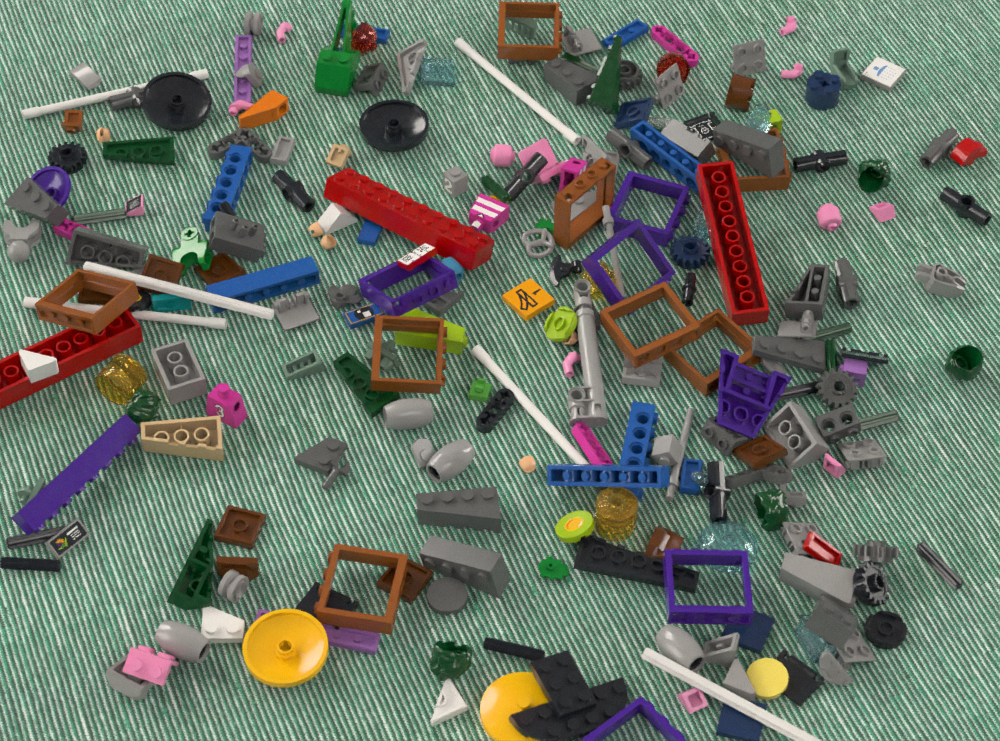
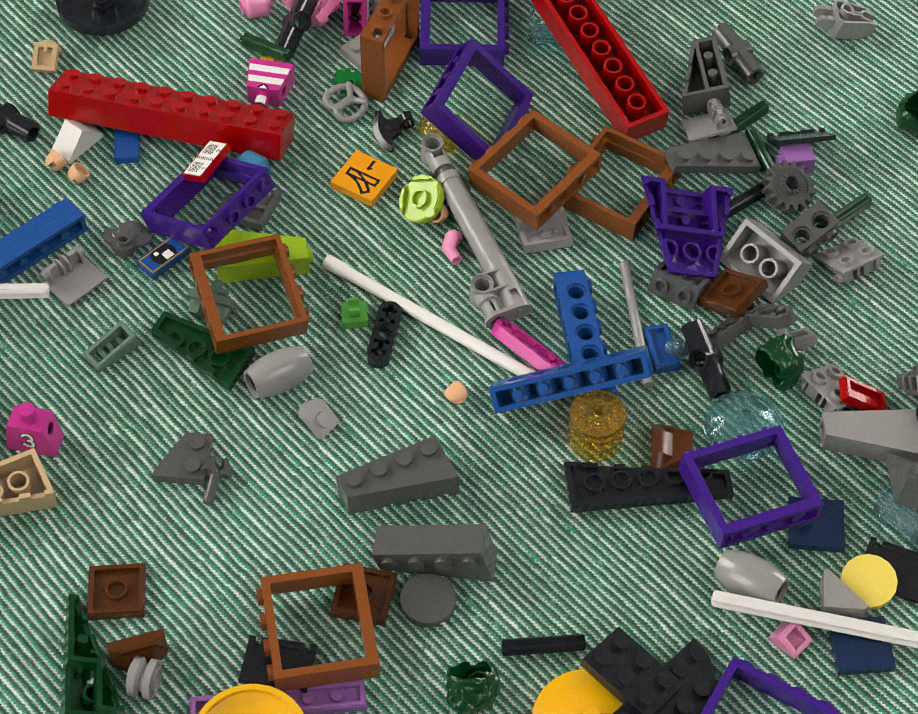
camera: 20 degrees left, 5 degrees up
light grey piece [426,439,475,483] -> none
light grey brick [443,165,468,198] -> none
green piece [538,556,569,581] -> none
lime tile [555,510,595,543] -> none
light grey bar [602,205,626,299] -> none
light grey brick [651,434,682,466] -> none
dark blue gear [670,234,710,269] -> none
black axle [681,272,697,307] -> none
light grey slope [703,632,740,668] -> none
light grey piece [760,357,787,375] -> none
bright pink slope [823,454,846,479] -> none

